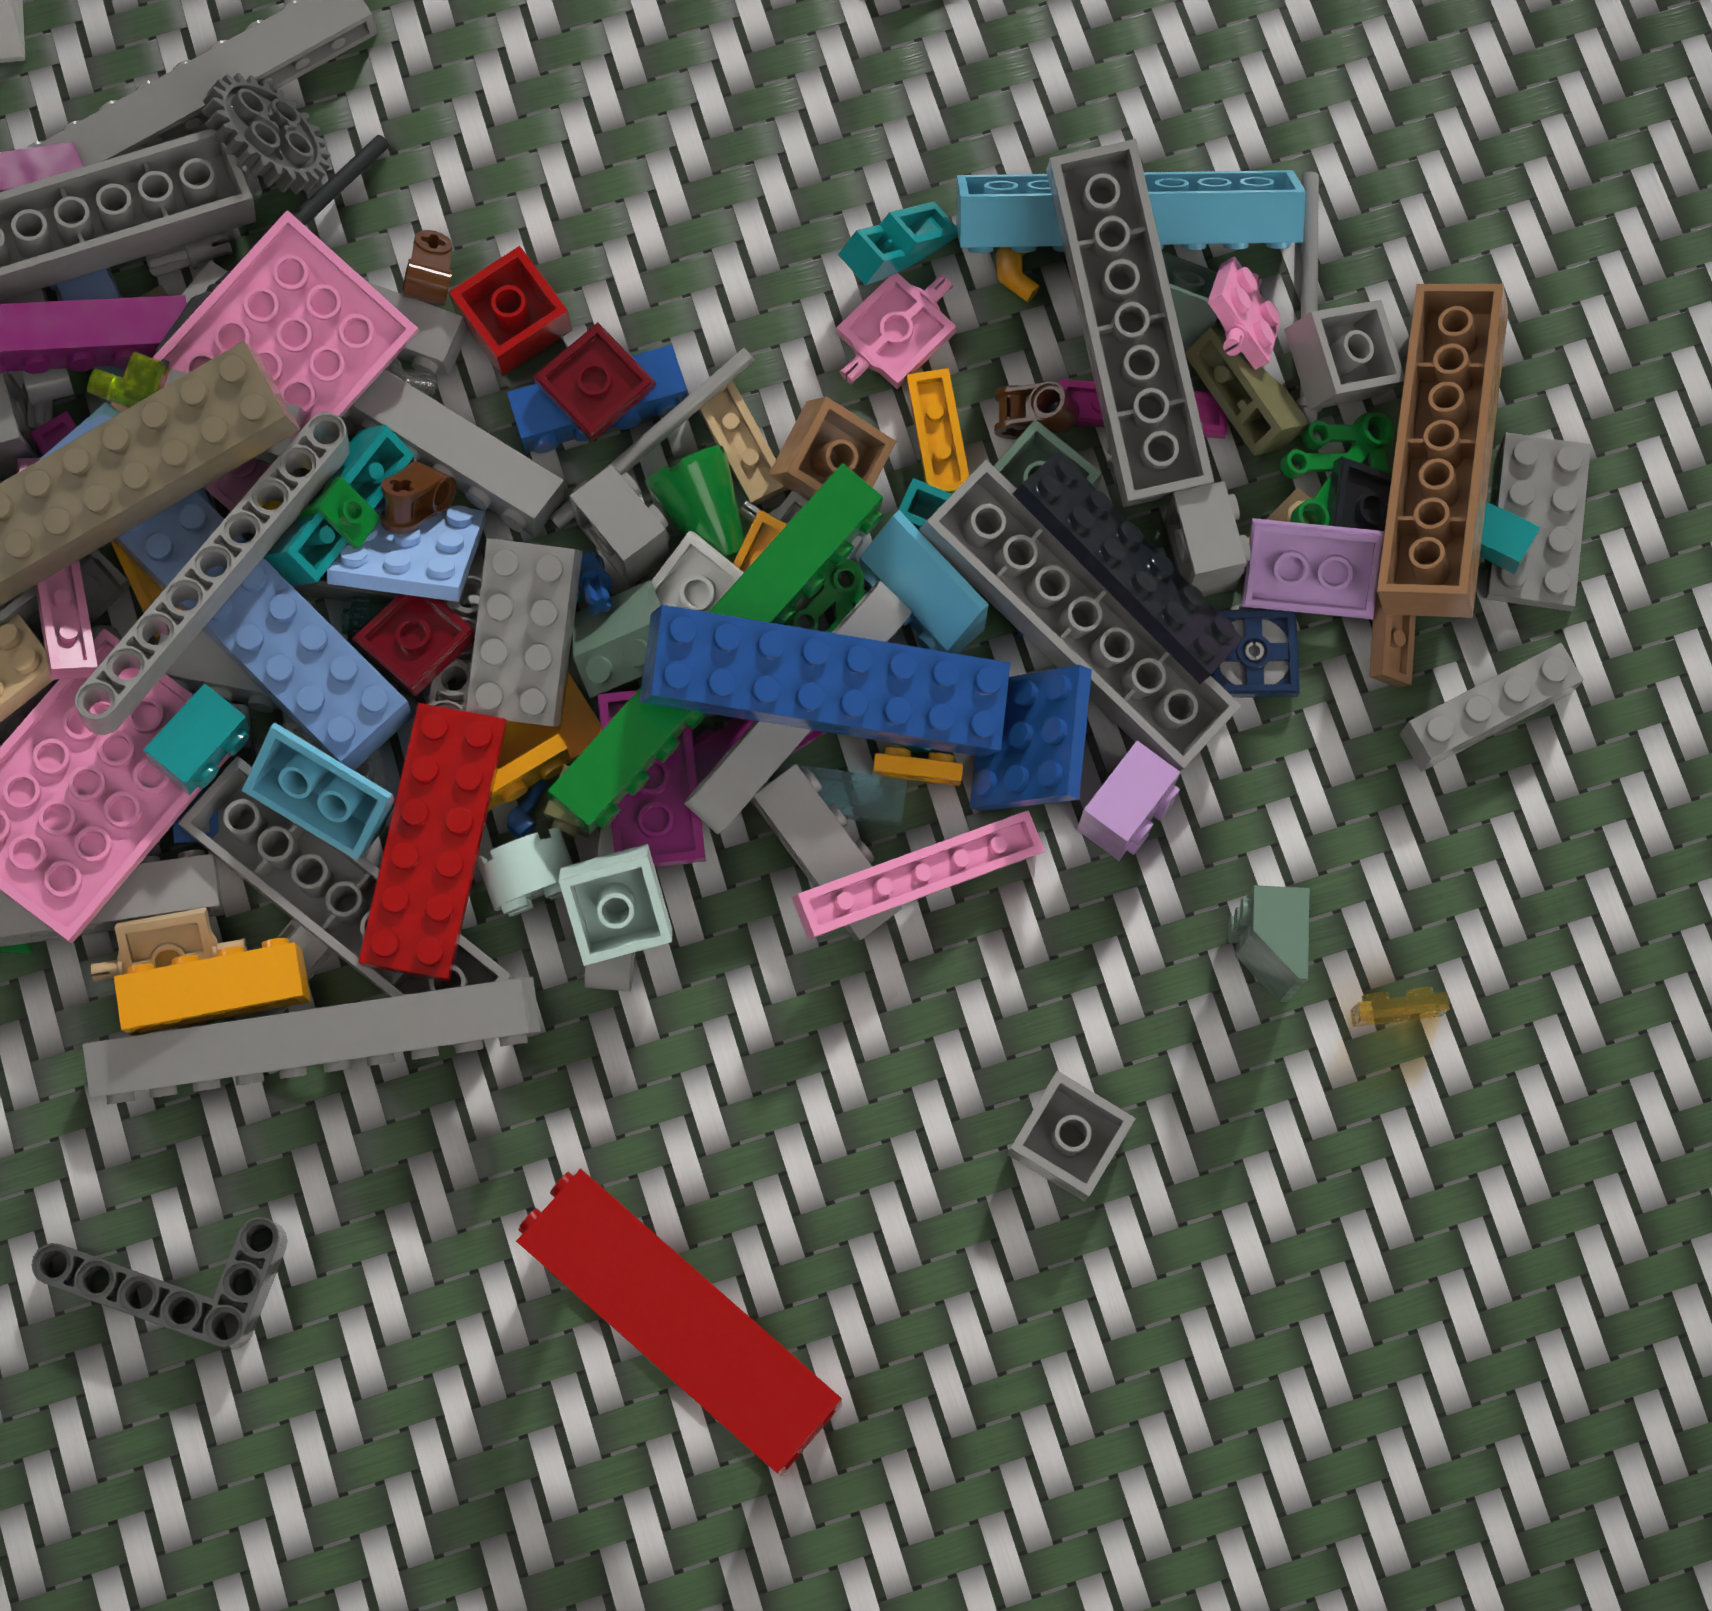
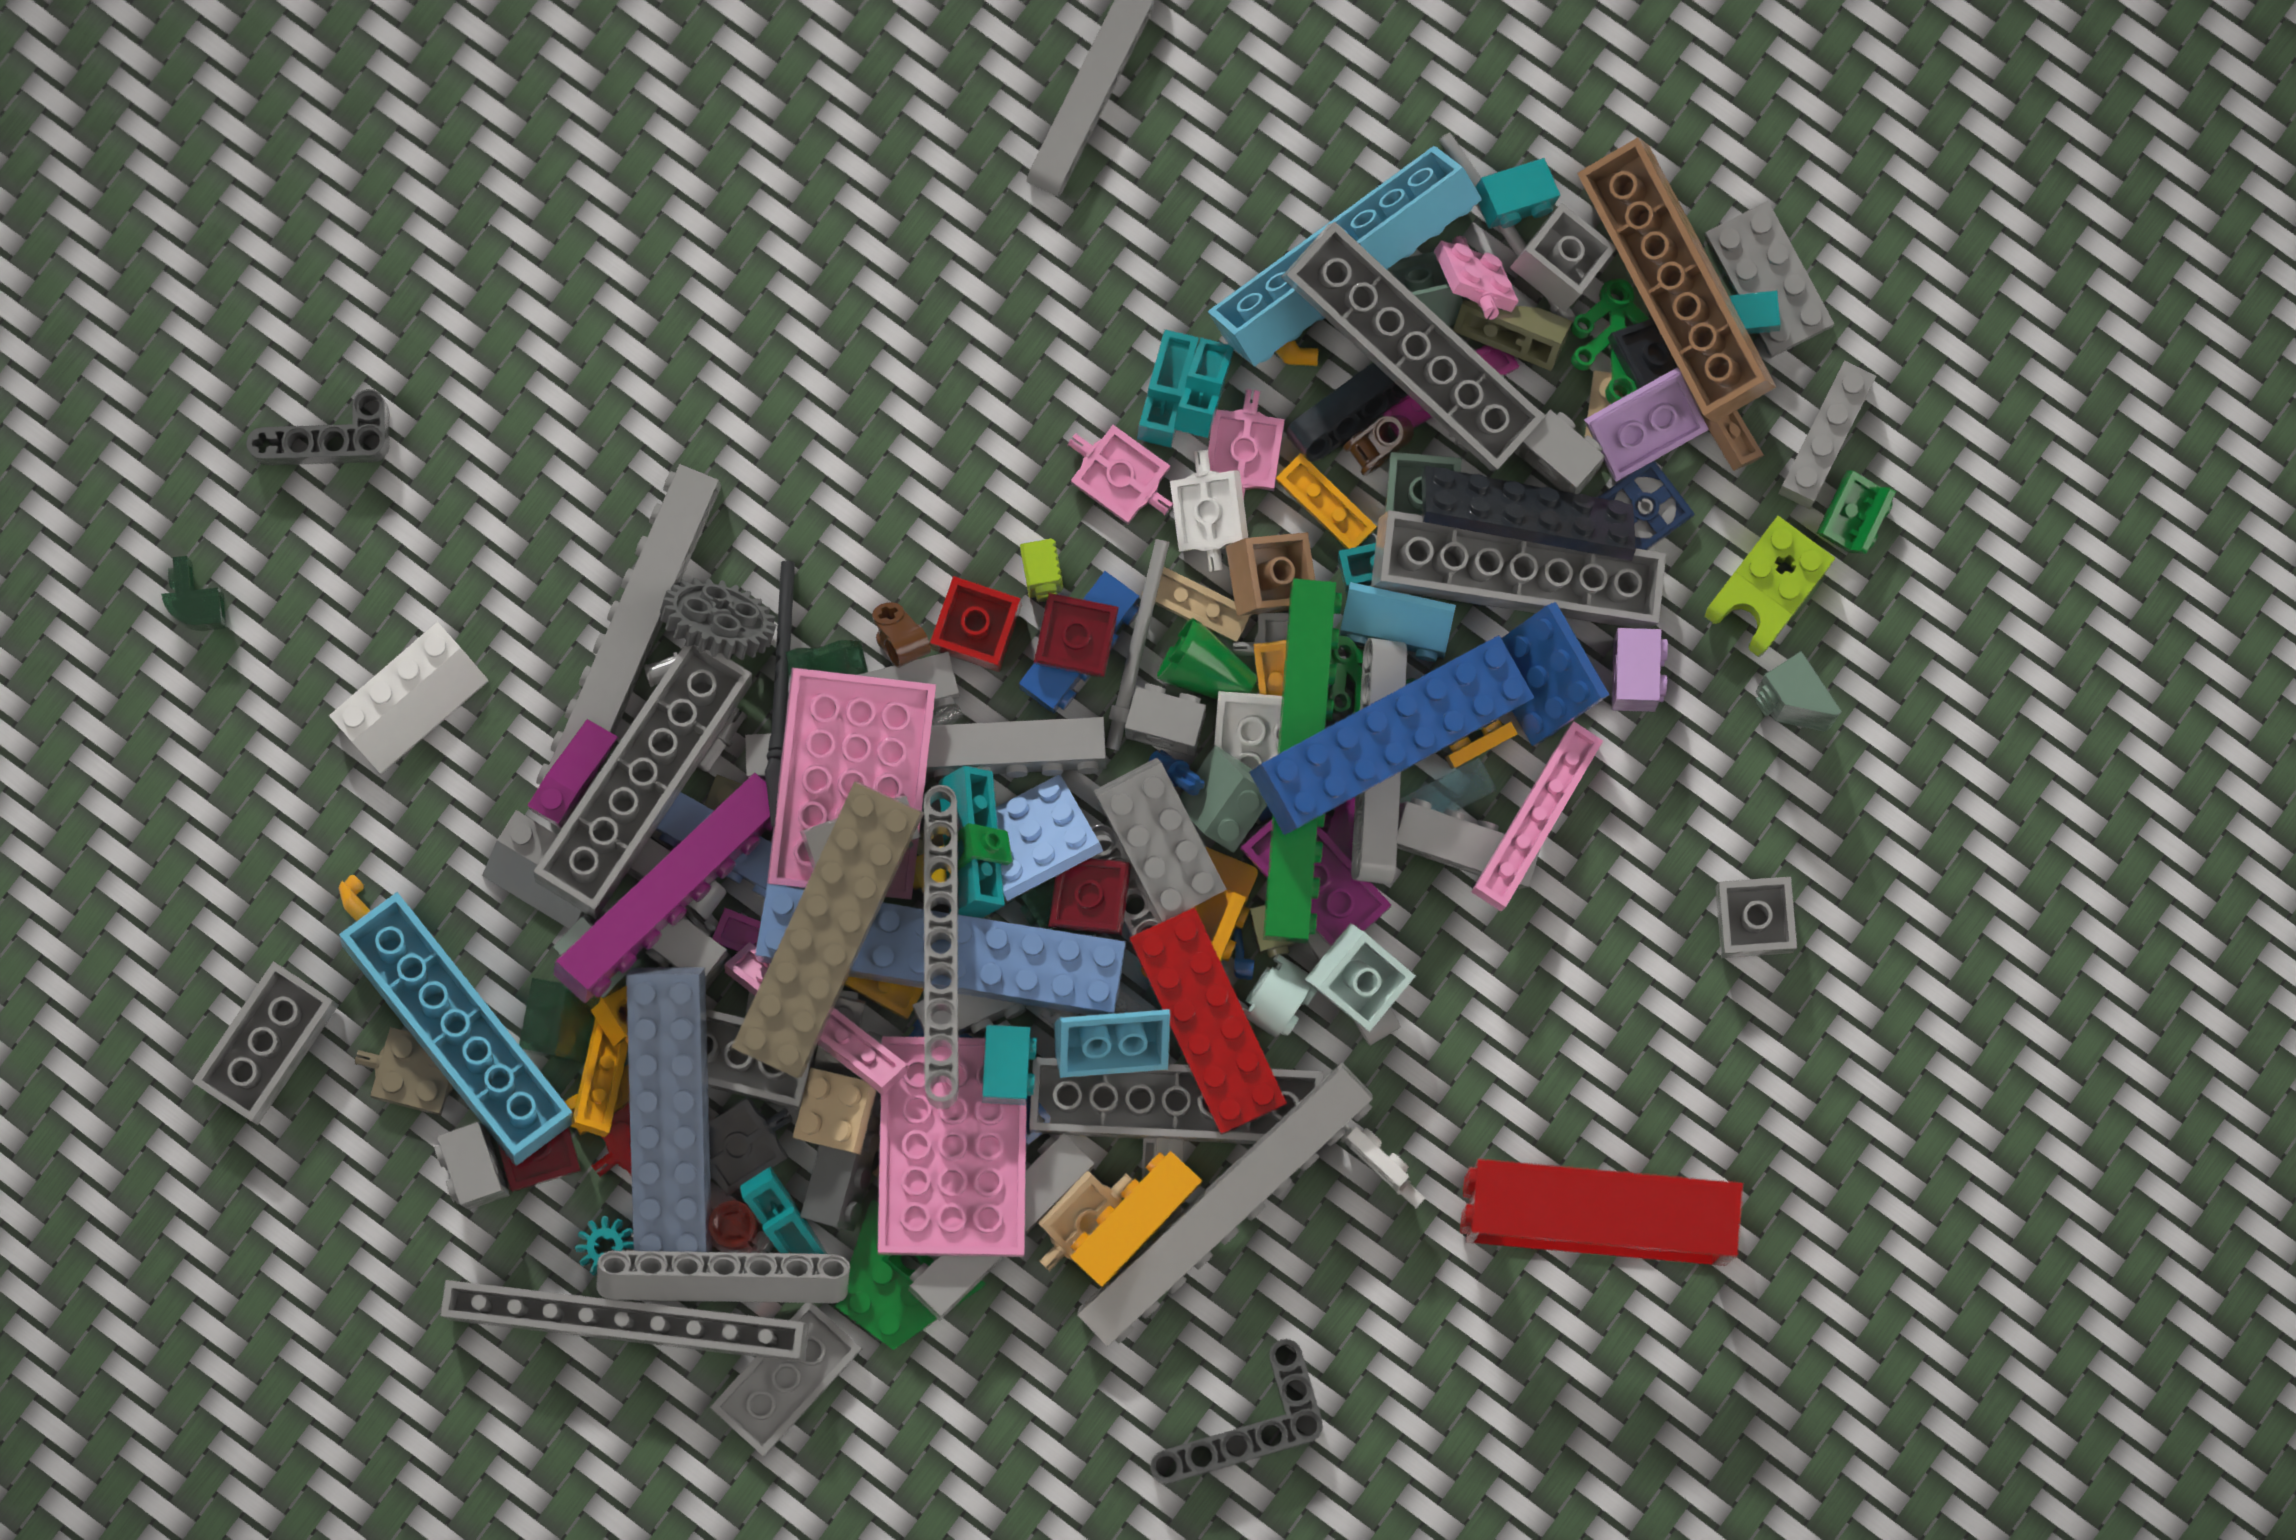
camera: 30 degrees left, 5 degrees up
clear neon green piece [87,352,170,408] -> none
reddish brown piece [380,461,457,534] -> none
clear yellow plate [1350,987,1450,1027] -> none
none -> clear green brick [786,640,868,677]
none -> lime brick [1020,538,1064,602]
none -> bright pink plate [1067,425,1173,524]
none -> teal slope [1137,329,1199,448]
none -> white plate [1170,450,1248,572]
none -> black beam [1286,362,1408,462]
none -> white plate [1341,1124,1426,1209]
none -> teal brick [1475,158,1561,229]
none -> lime brick [1704,516,1835,657]
none -> green bracket [1816,470,1896,554]

